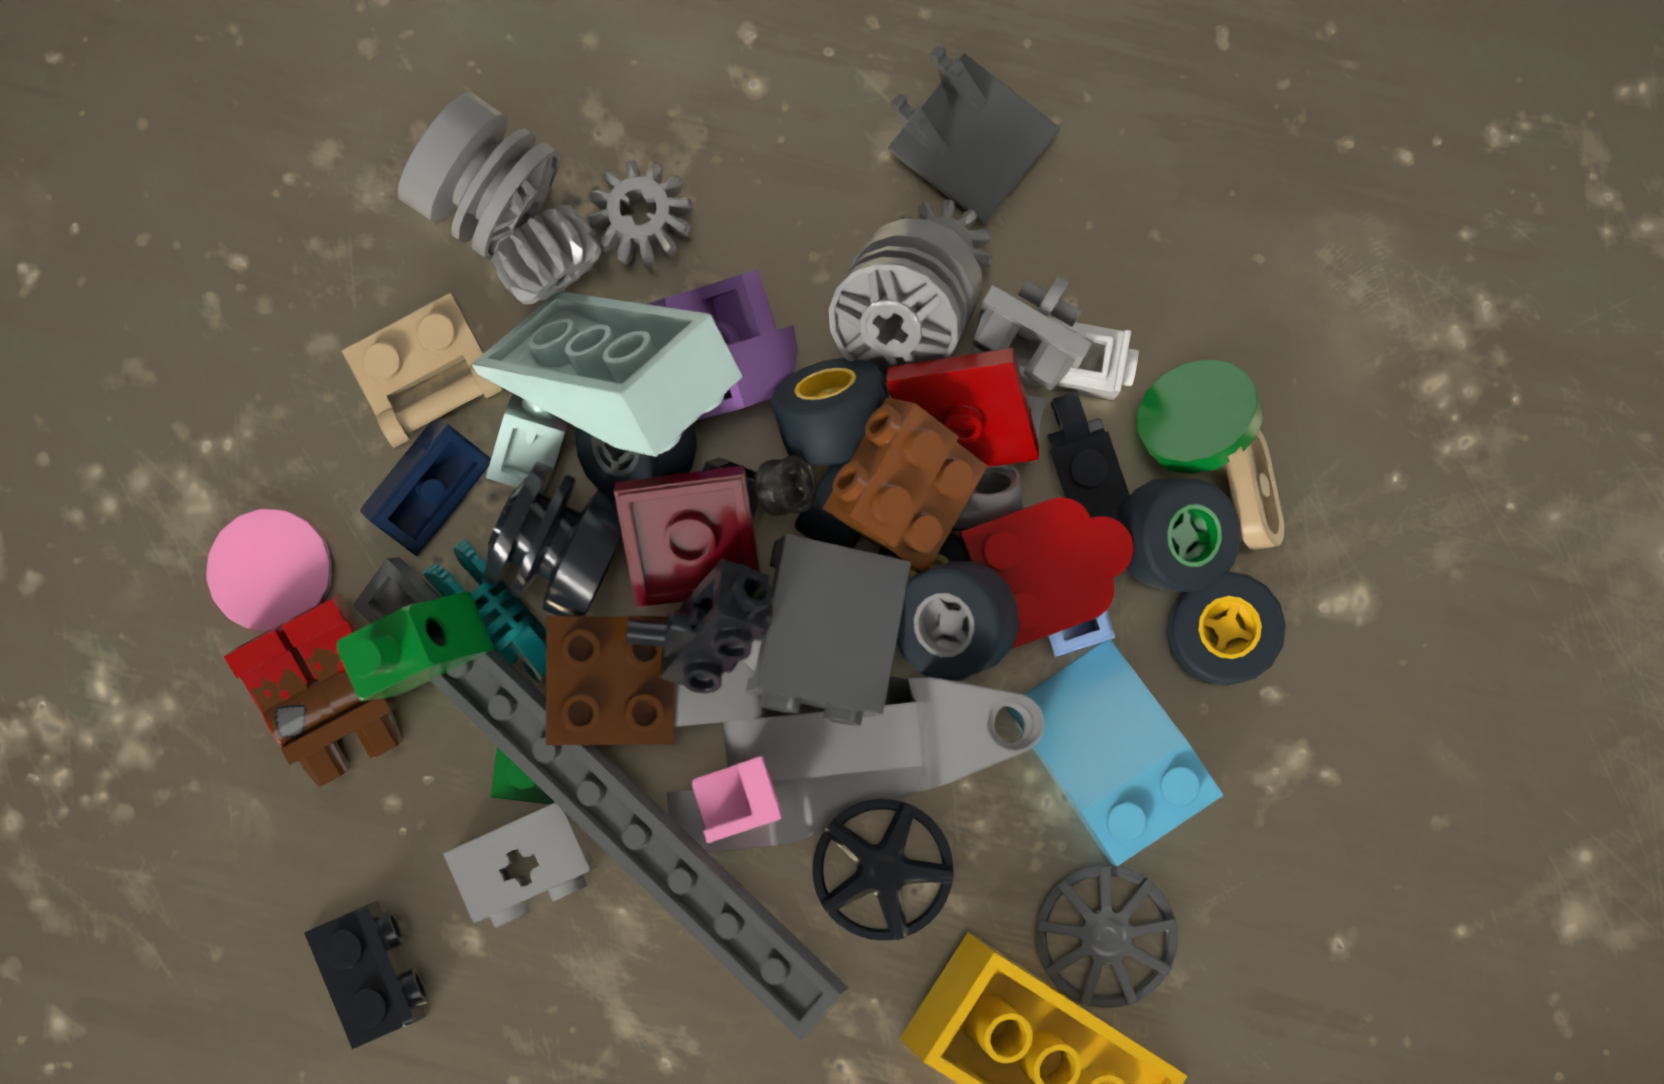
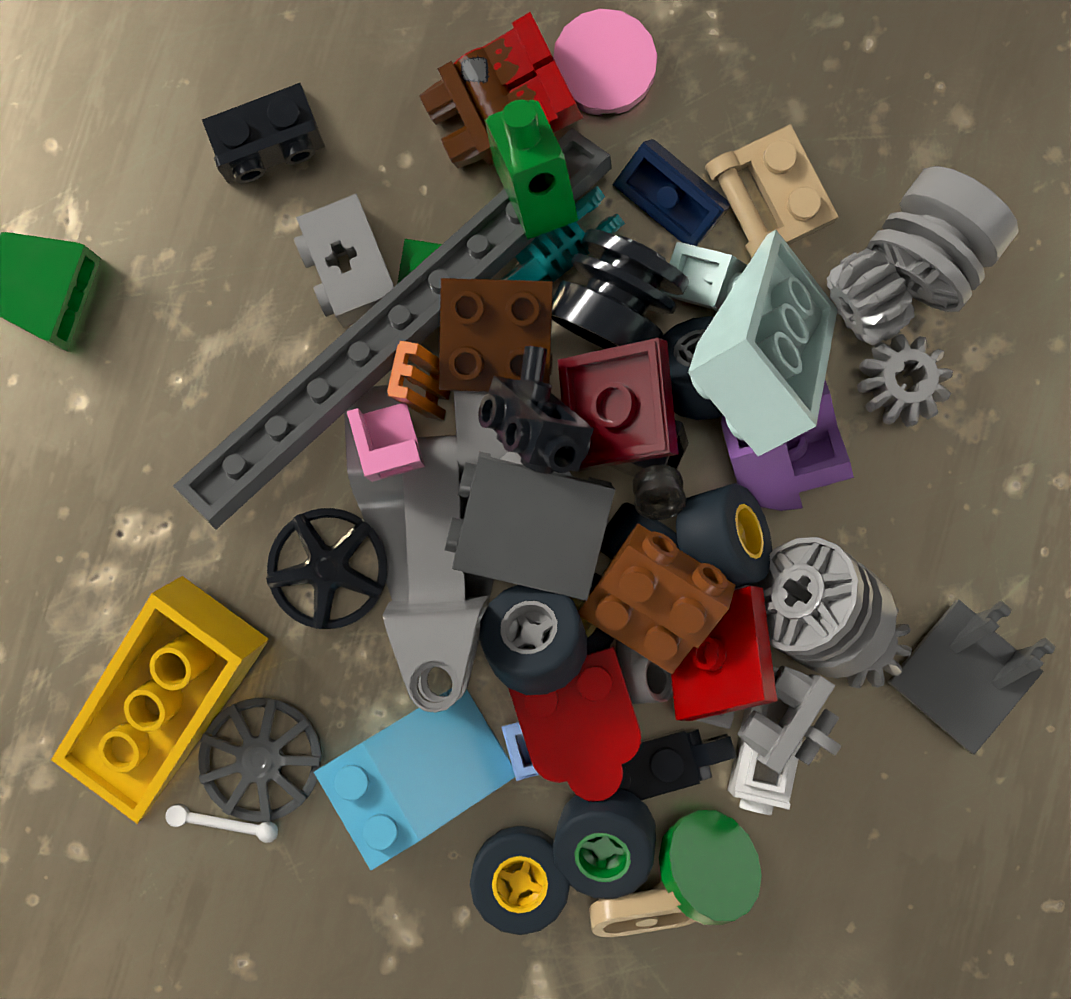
camera: 90 degrees right, 0 degrees up
none -> white hinge [166,804,278,843]
none -> orange tile [387,341,451,420]

